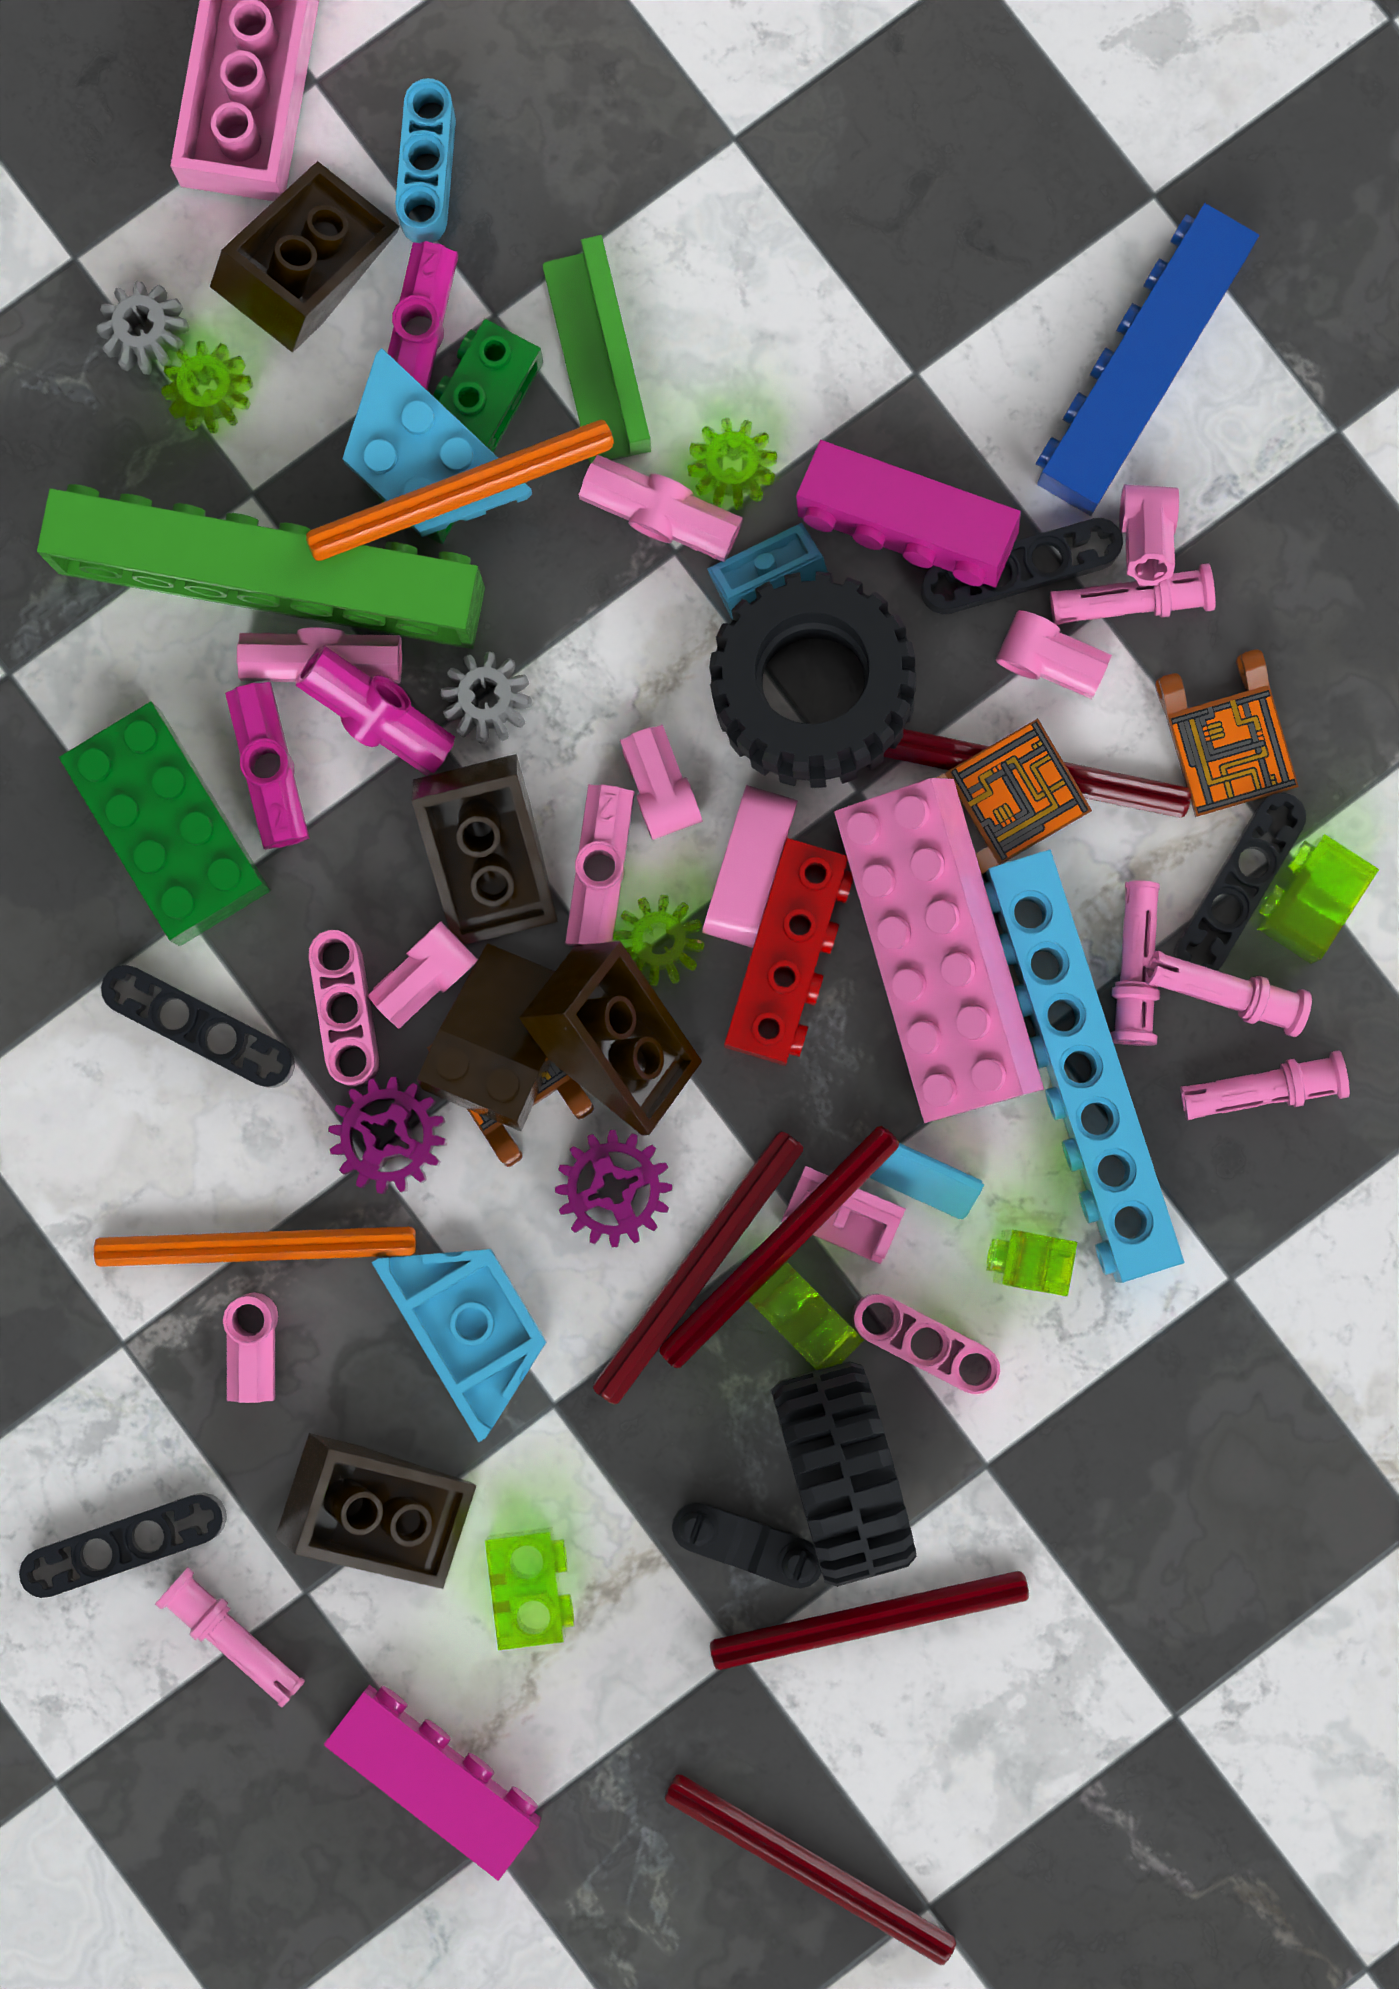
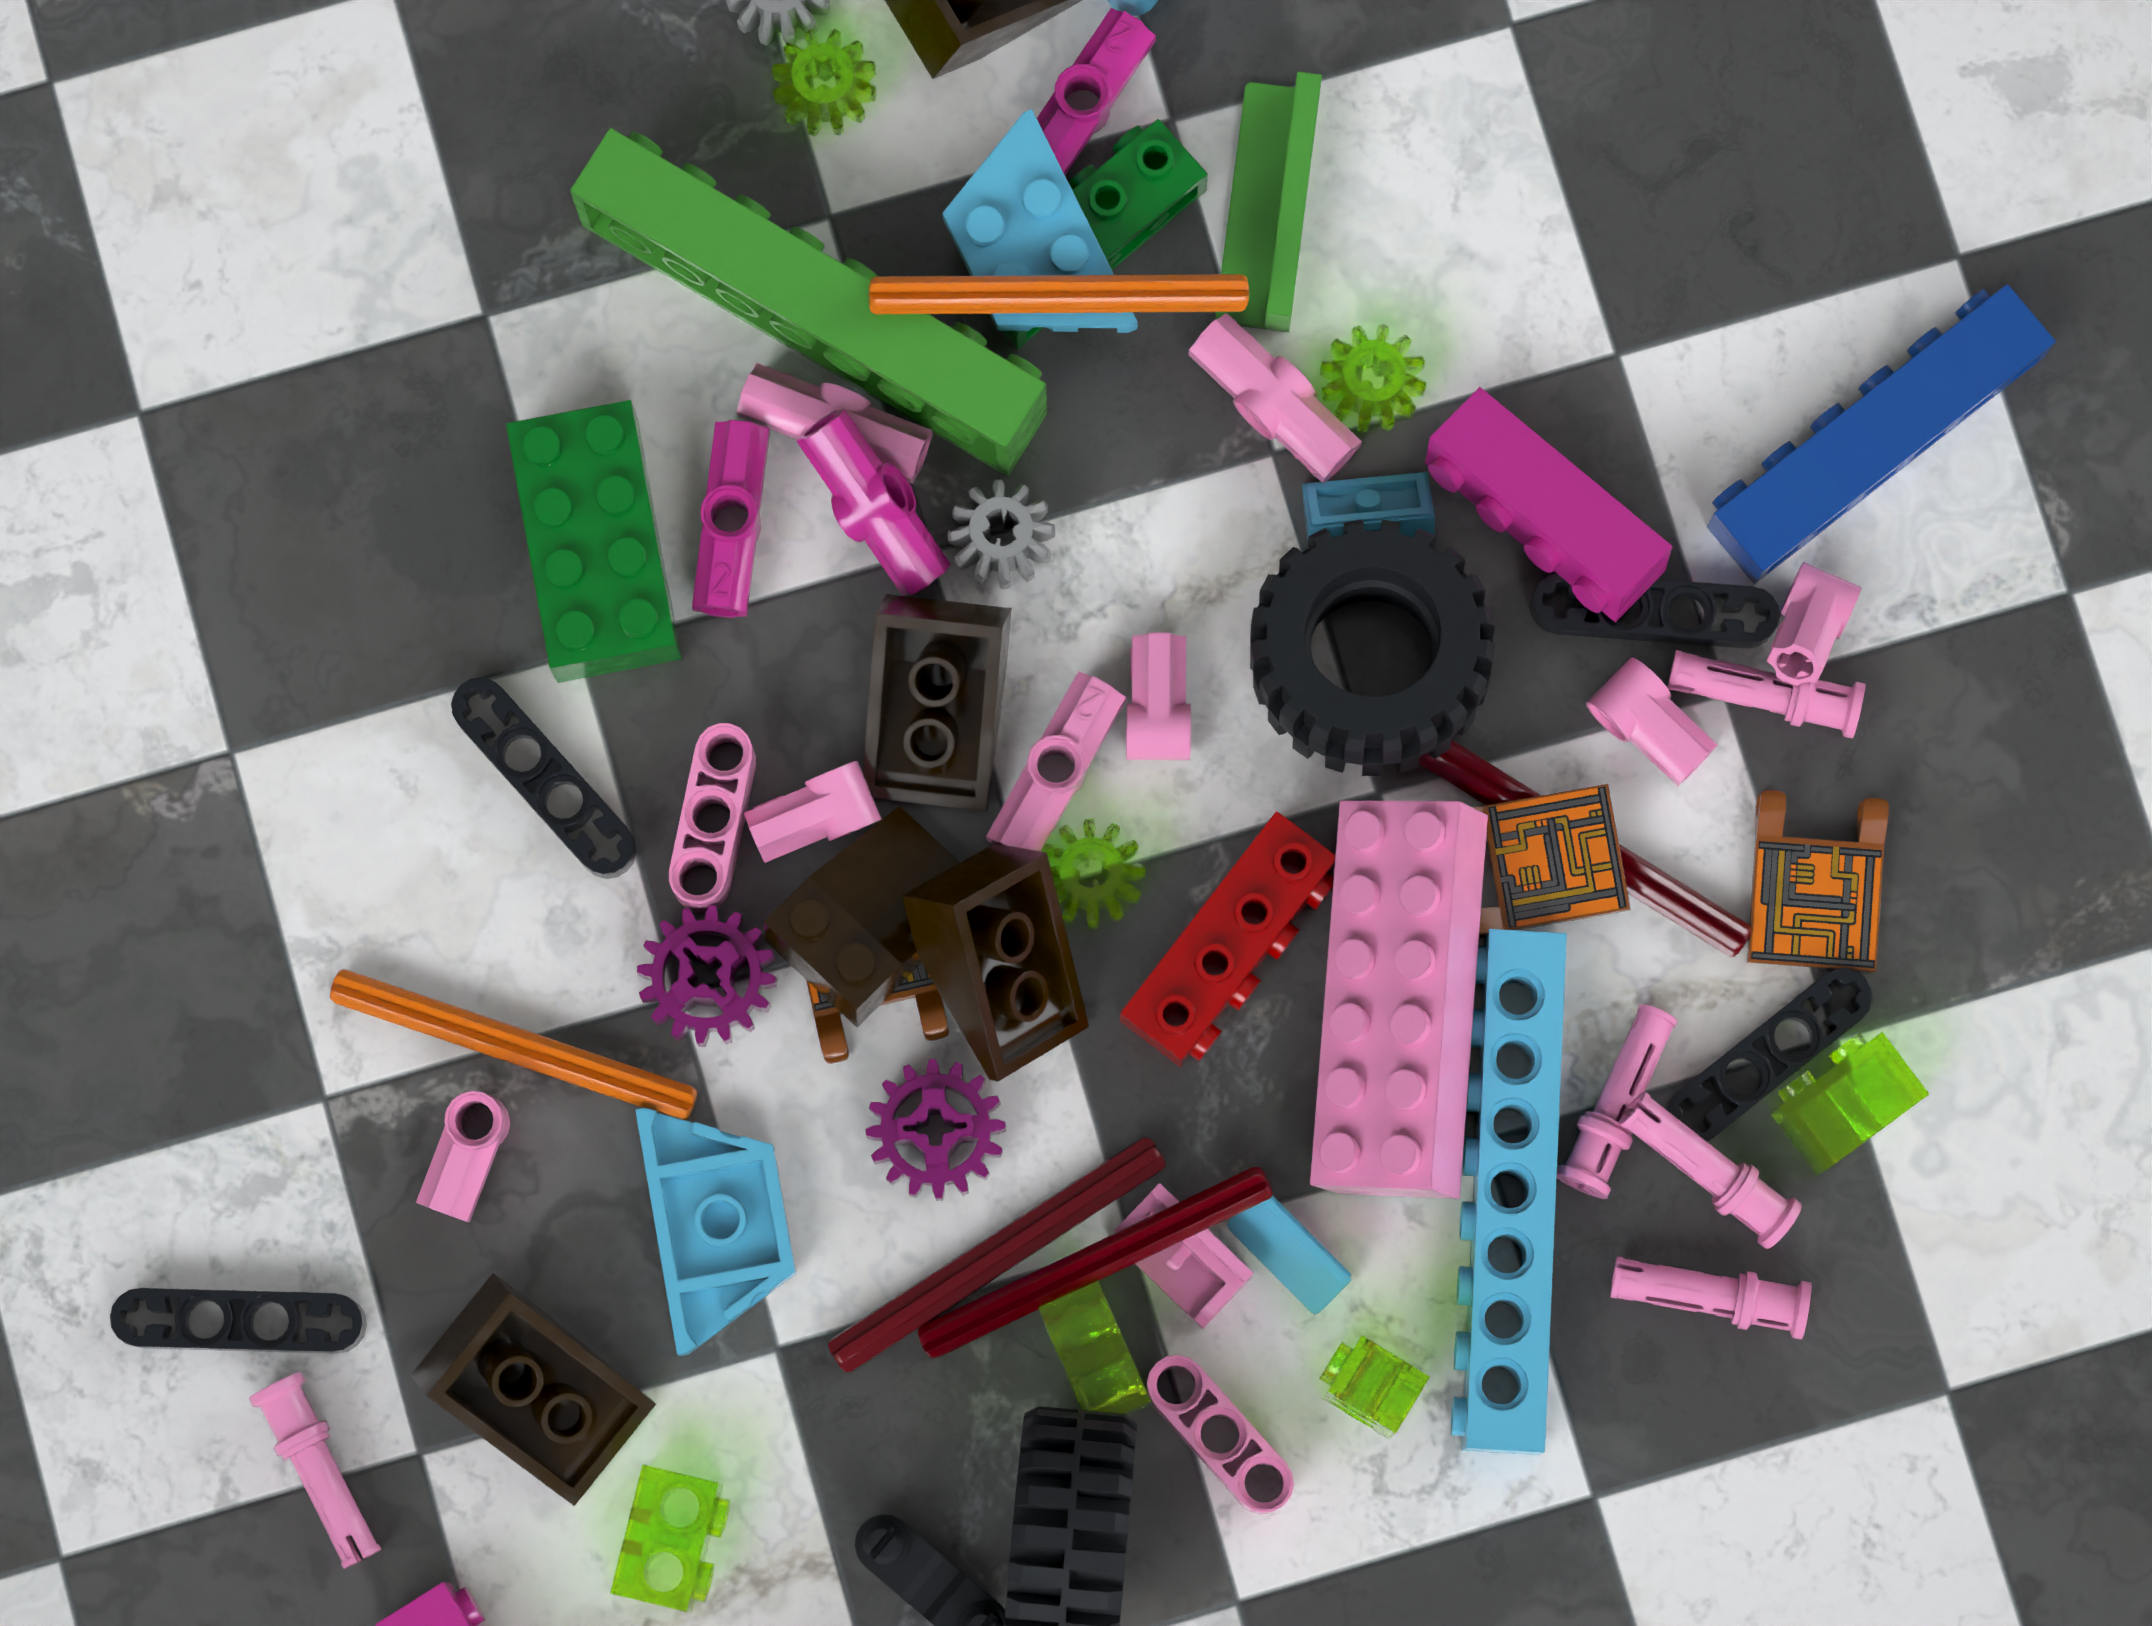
camera: 20 degrees right, 5 degrees down
bright pink beam [702,785,798,948] -> none

